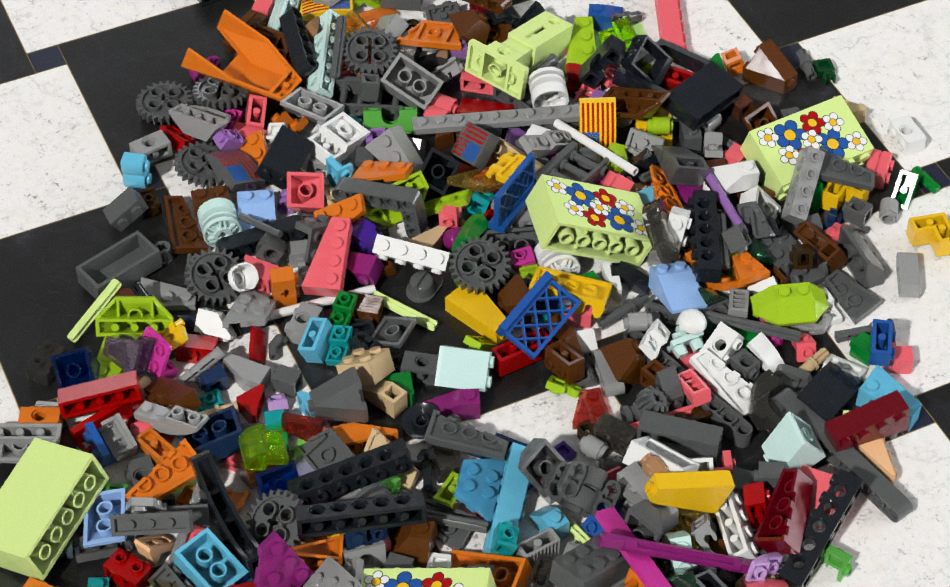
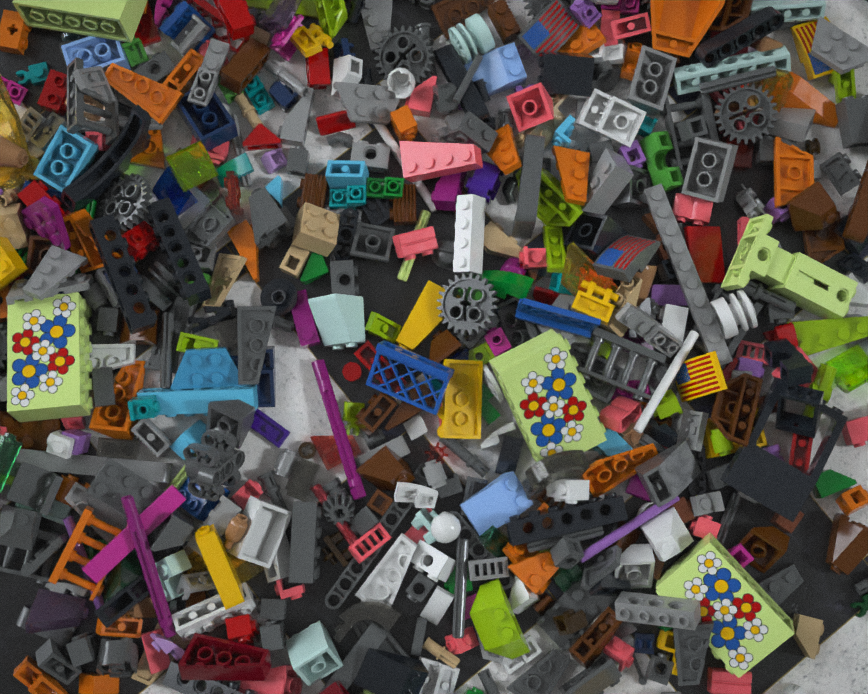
camera: 70 degrees right, 35 degrees up
none -> reddish brown brick [297,173,328,210]
none -> magenta piece [311,359,366,500]
none -> red tile [342,362,362,382]
none -> coral brick [392,226,438,261]
none -> clear red gear [425,442,449,464]

